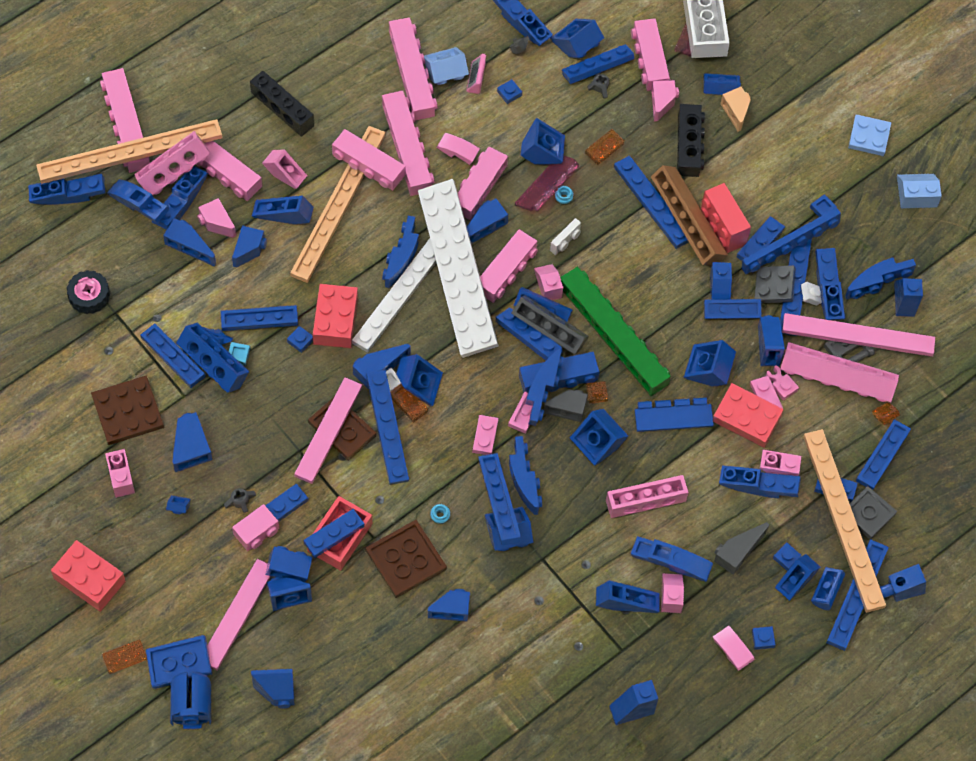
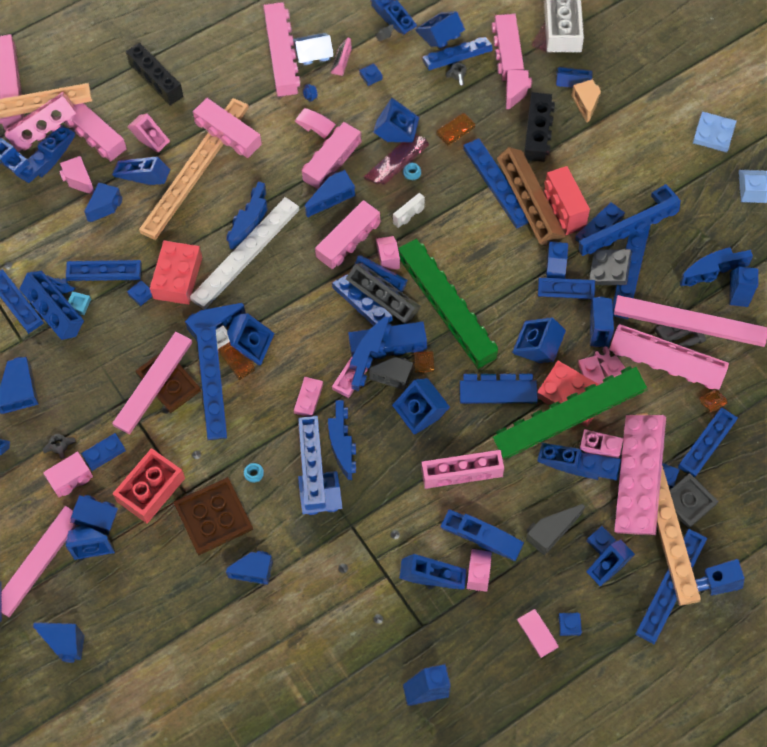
camera: 10 degrees right, 0 degrees up
blue slope [163,218,216,267] -> none
blue plate [303,509,365,558] -> none
bright pink brick [382,91,435,196] -> none
white plate [418,179,498,358] -> none
white plate [801,282,822,306] -> none
blue brick [811,567,845,610] -> none
blue slope [815,248,845,320] -> none
none -> blue plate [303,84,317,102]
none -> green brick [493,366,648,460]
none -> bright pink plate [614,415,666,535]

